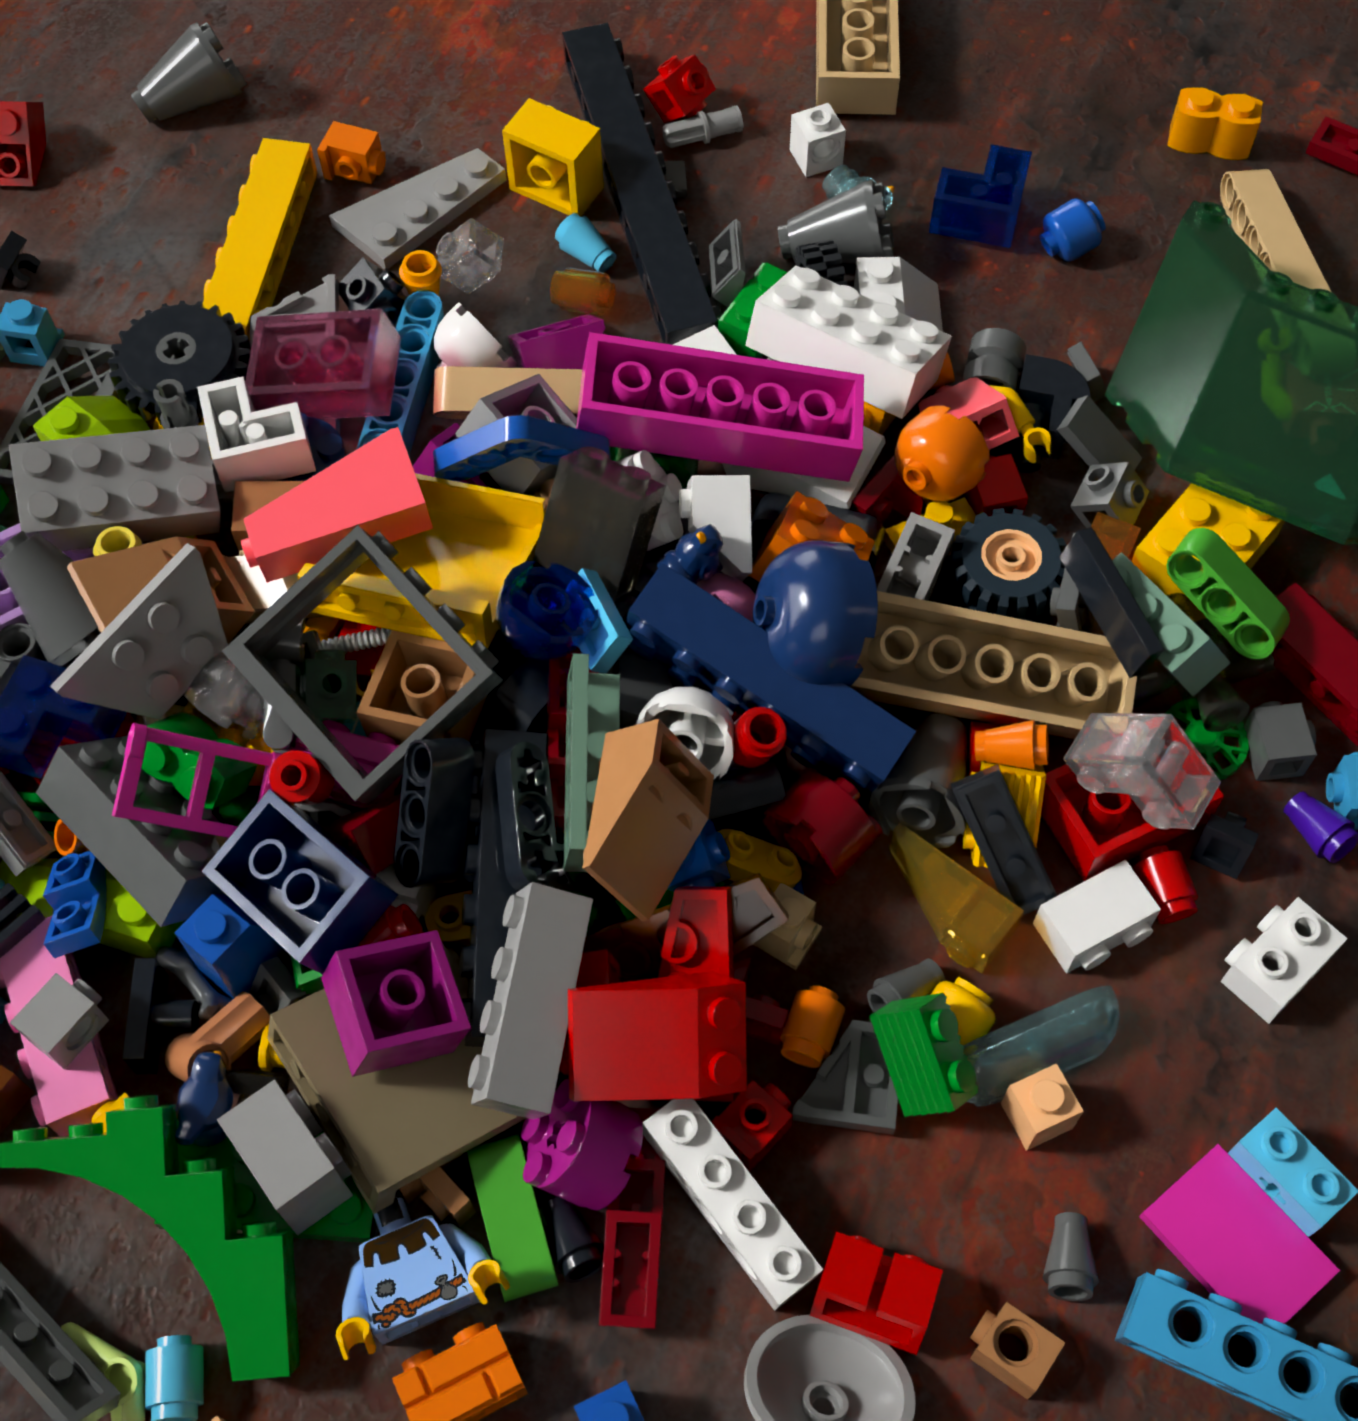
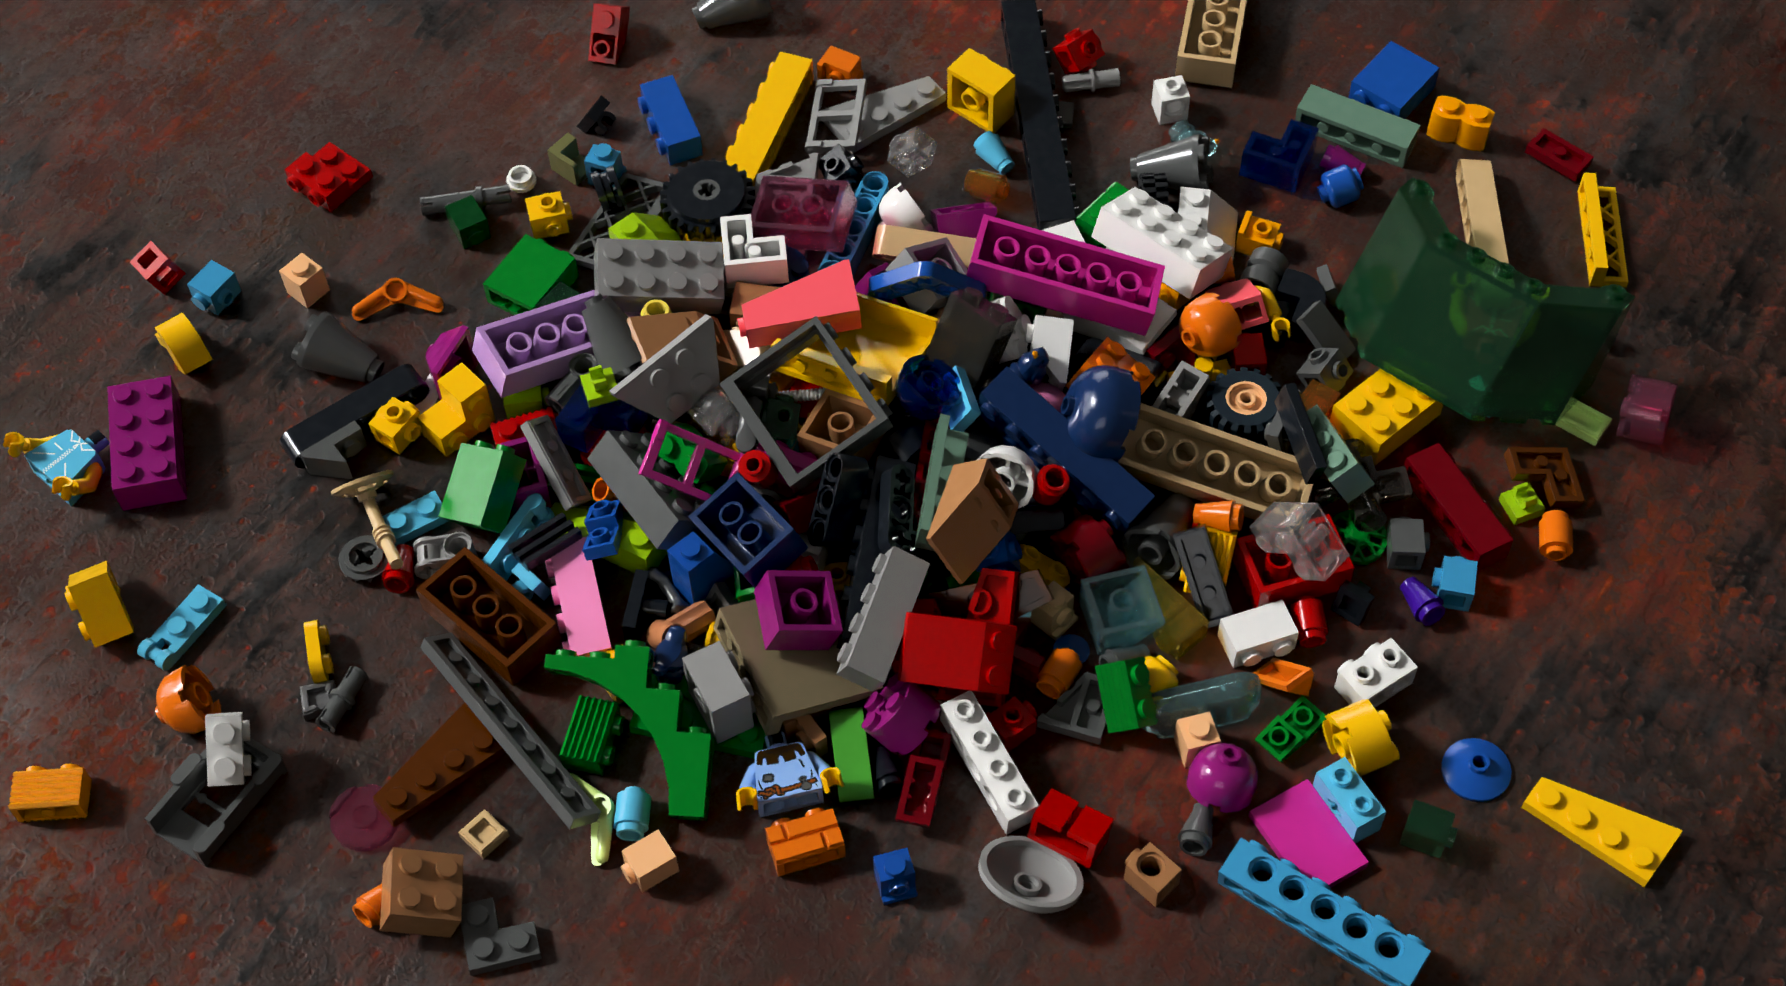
camera: 10 degrees right, 5 degrees down
light grey brick [10,973,109,1069] -> none
dark grey pin [153,379,199,429] -> none
light orange cone [399,250,442,296] -> none
dark grey slope [709,219,746,307] -> none
bright green beam [1166,528,1290,659] -> none
none -> green brick [559,695,625,776]
none -> lime tile [580,365,620,408]
none -> black wheel [590,165,627,213]
none -> blue brick [637,75,703,165]
none -> light grey window [804,79,867,154]
none -> blue sticker [1053,634,1090,664]
none -> clear light blue slope [1079,565,1165,655]
none -> magenta cylinder [1187,742,1258,813]
none -> light orange brick [1235,210,1284,255]
none -> orange slope [1248,658,1314,697]
none -> green slope [1255,695,1326,763]
none -> sand green brick [1294,84,1420,168]
none -> magenta cone [1319,144,1366,176]
none -> yellow brick [1322,699,1399,777]
none -> blue brick [1348,41,1440,119]

